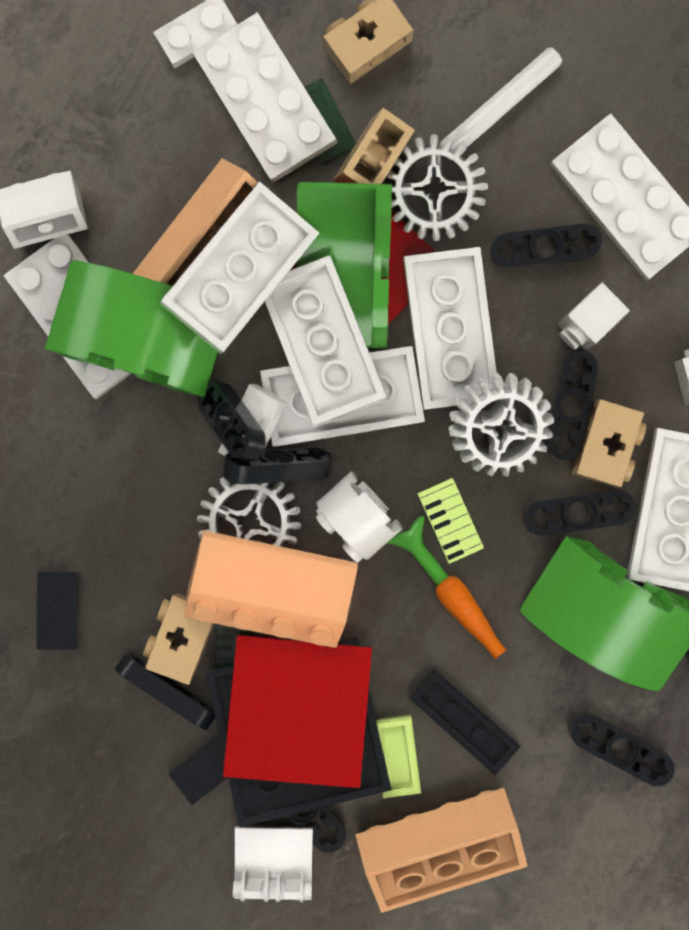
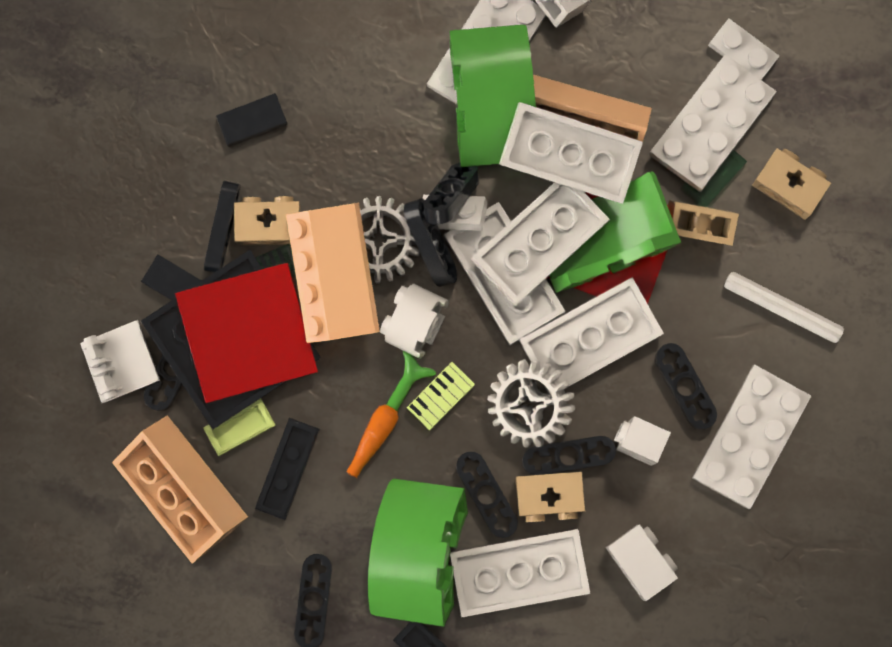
camera: 65 degrees right, 5 degrees down
white gear [386,135,488,241] -> none

